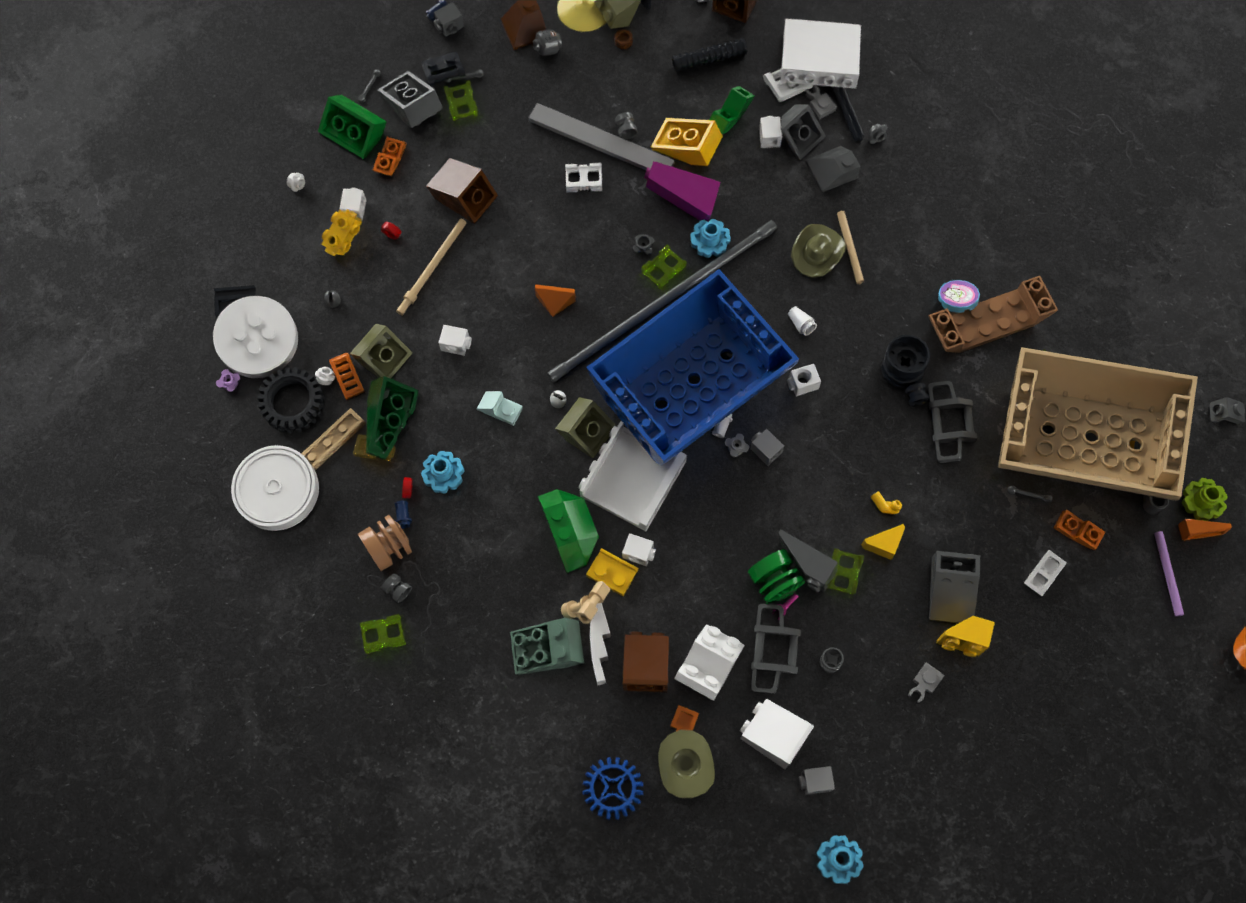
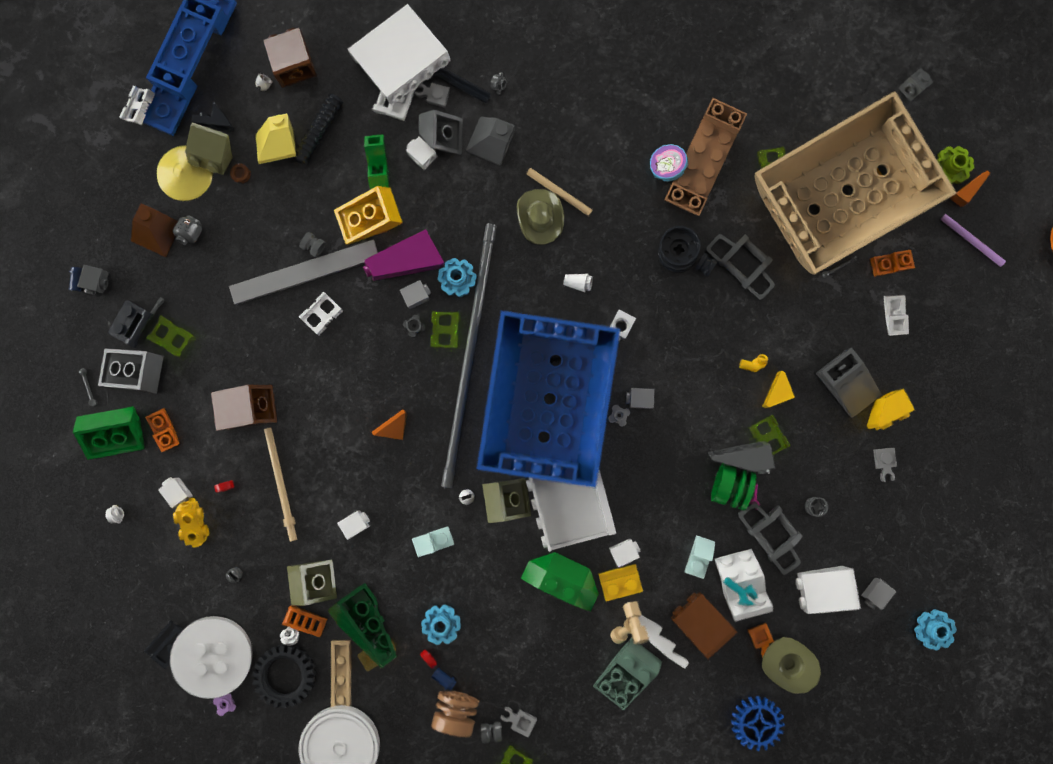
camera: 45 degrees left, 15 degrees up
none -> light yellow slope [256,114,296,164]
none -> light grey brick [400,280,431,309]
none -> light grey plate [501,707,537,737]
none -> light aqua slope [684,535,715,579]
none -> teal bar [723,577,758,606]

